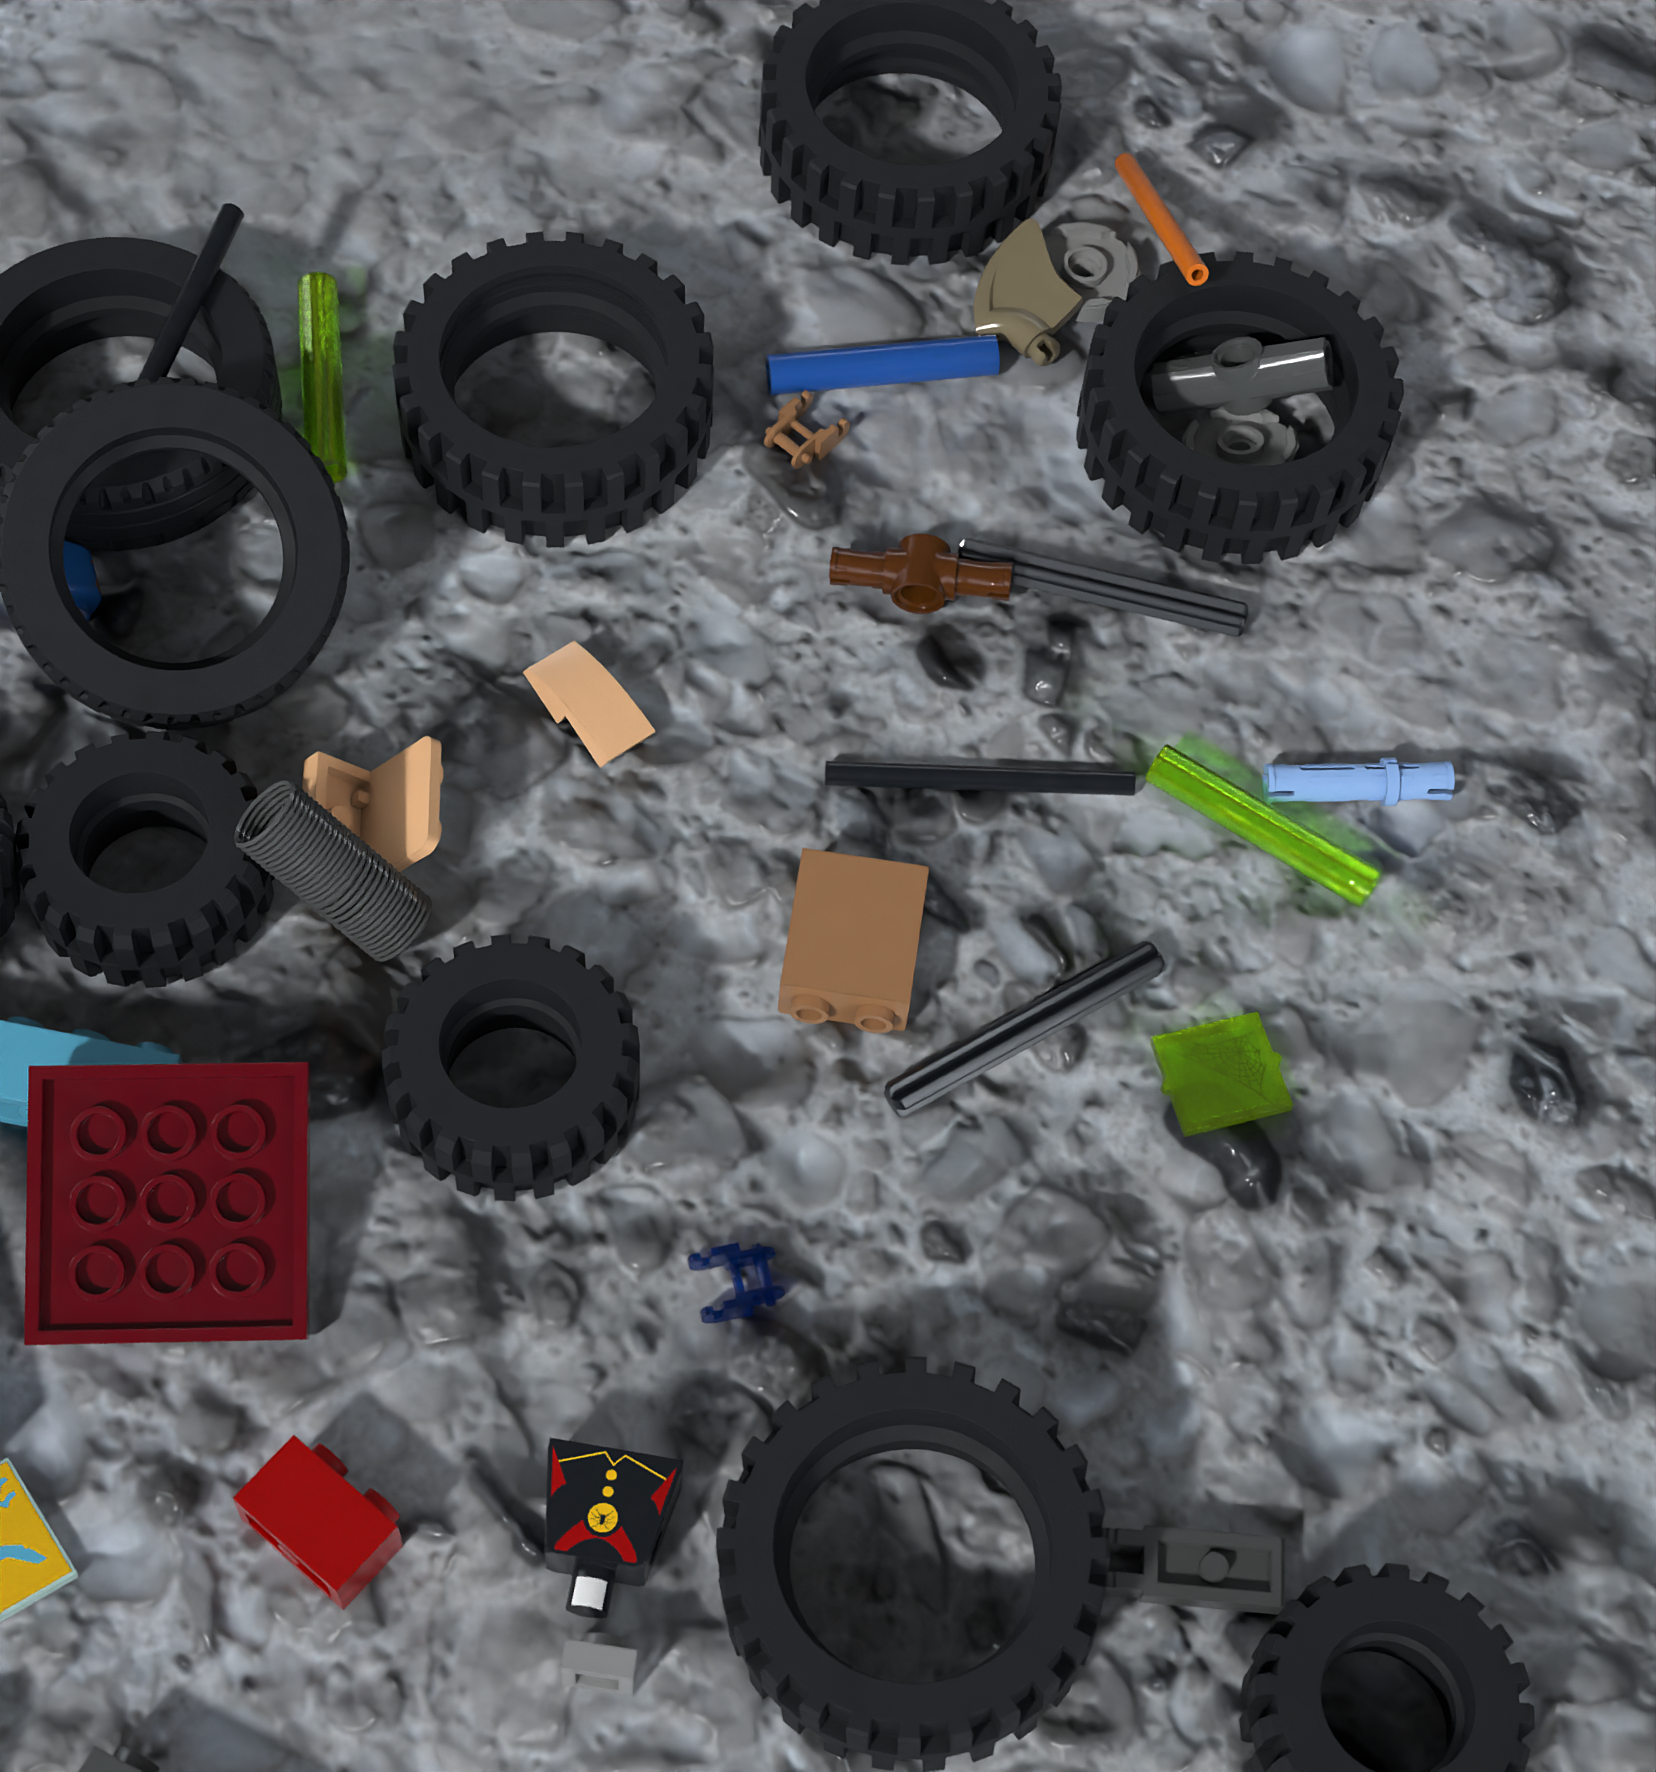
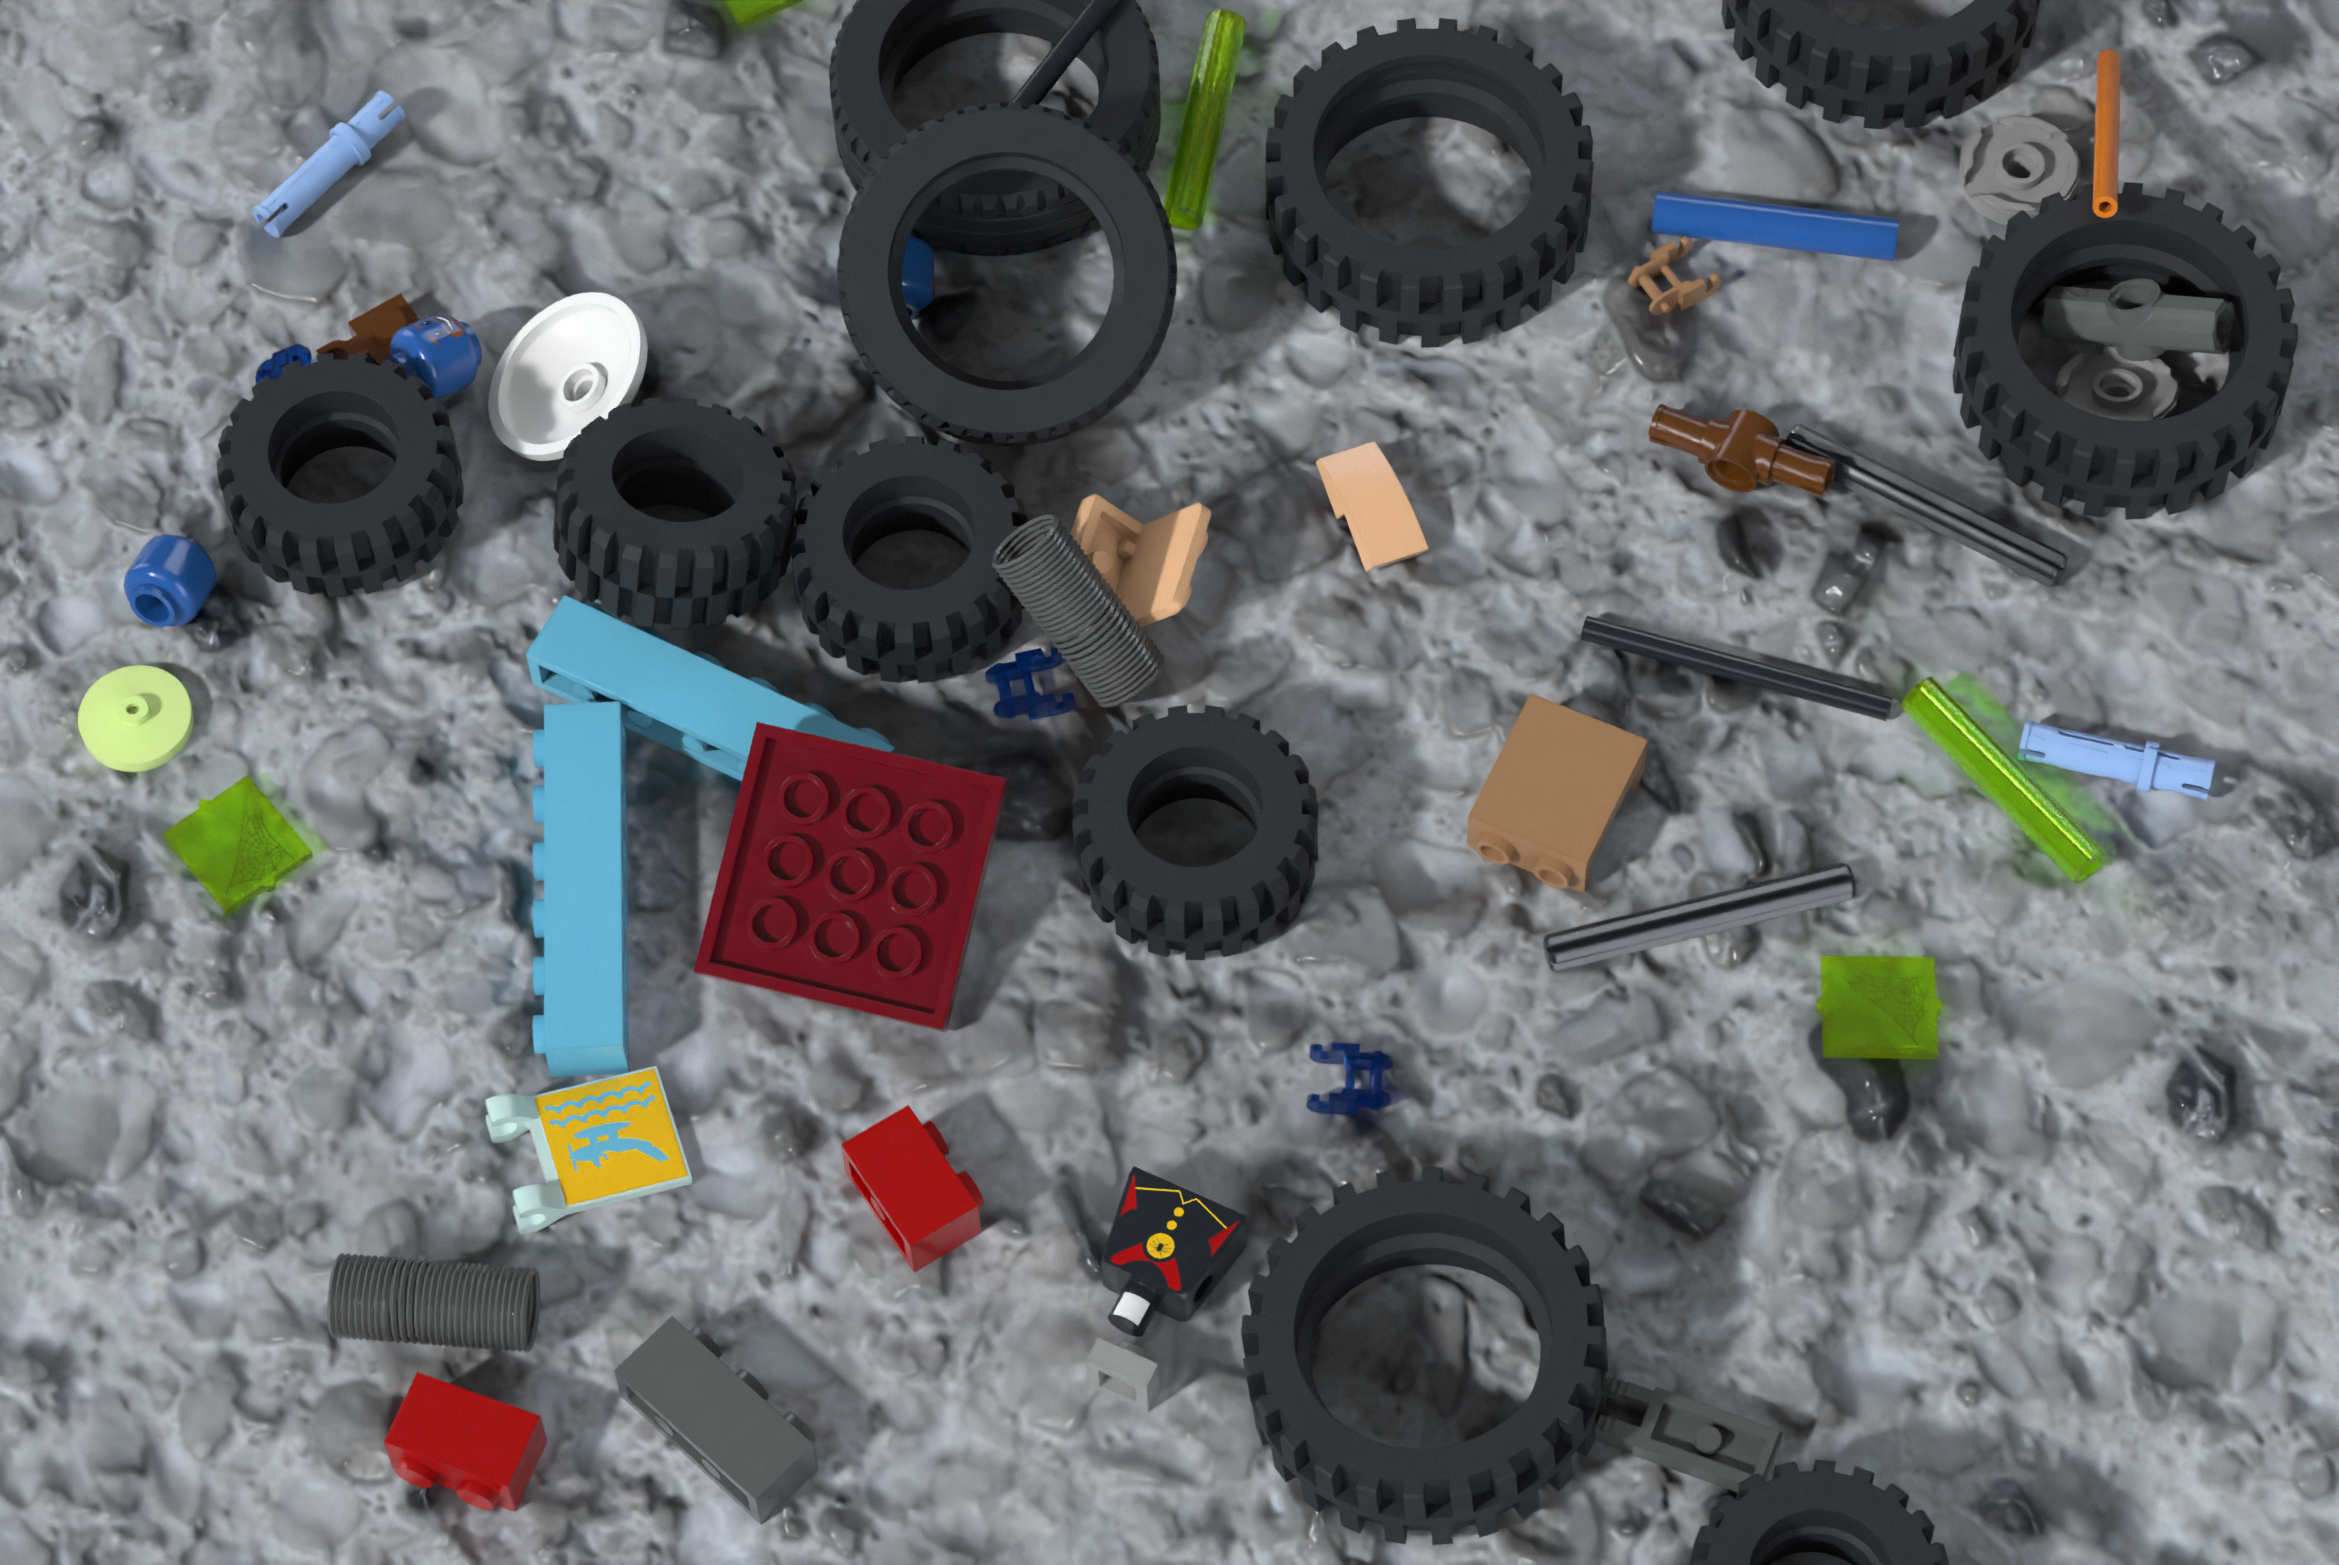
camera: 25 degrees right, 0 degrees up
dark tan arm [974,219,1084,366] -> none
none -> clear blue piece [985,647,1076,721]

